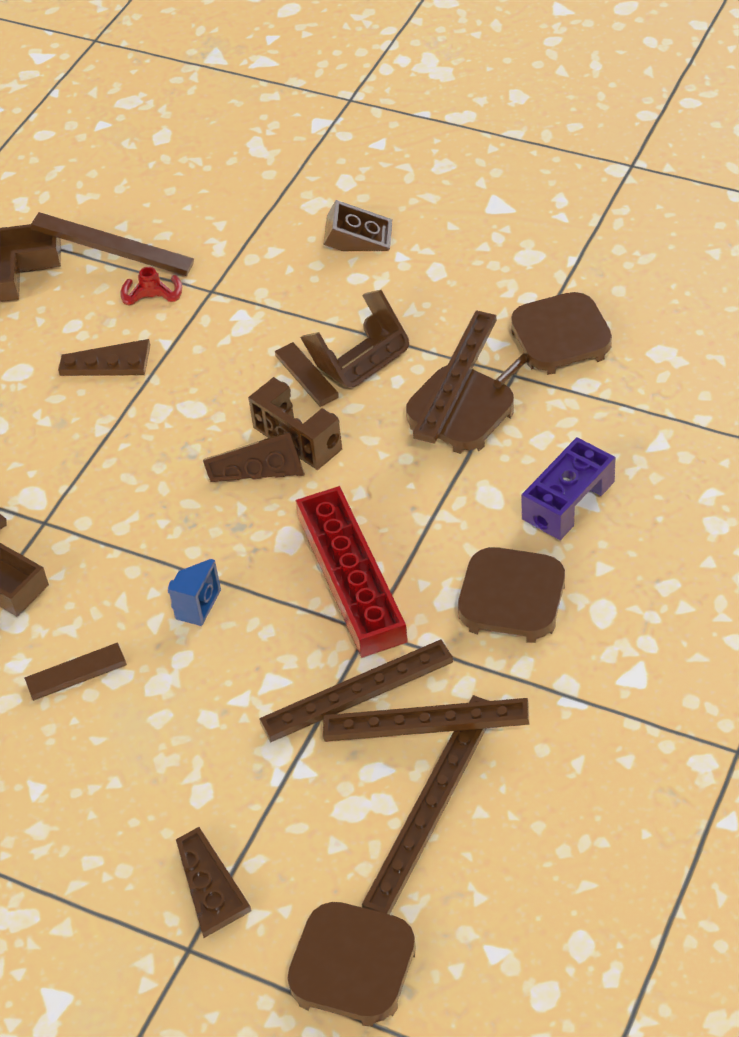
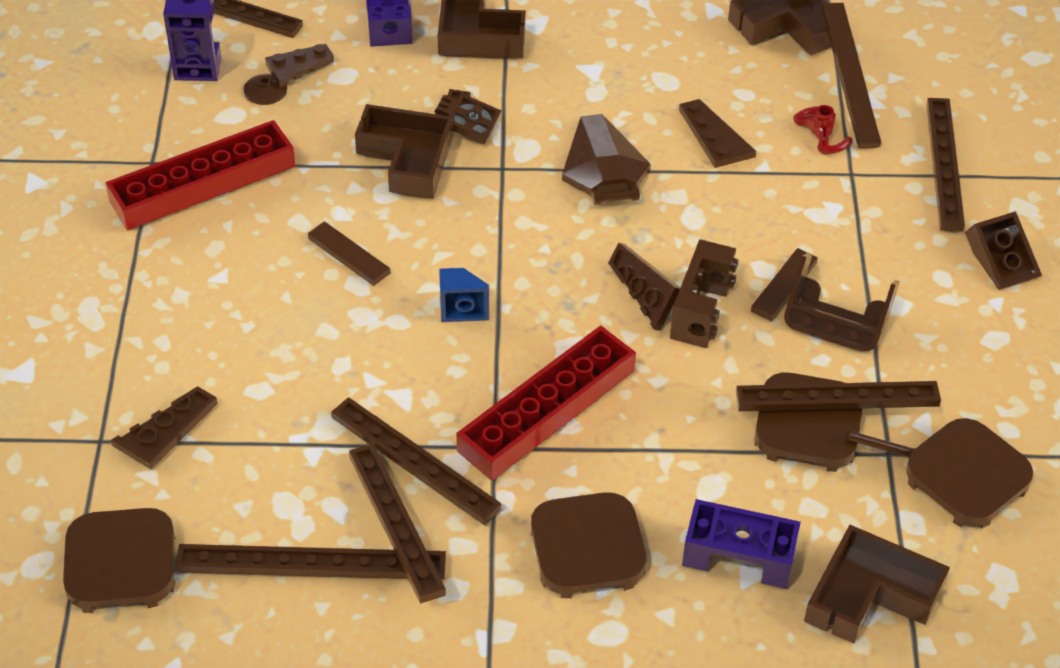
camera: 60 degrees right, 0 degrees up
none -> reddish brown windscreen [562,114,651,205]
none -> reddish brown piece [804,524,950,644]
none -> reddish brown plate [926,98,965,231]

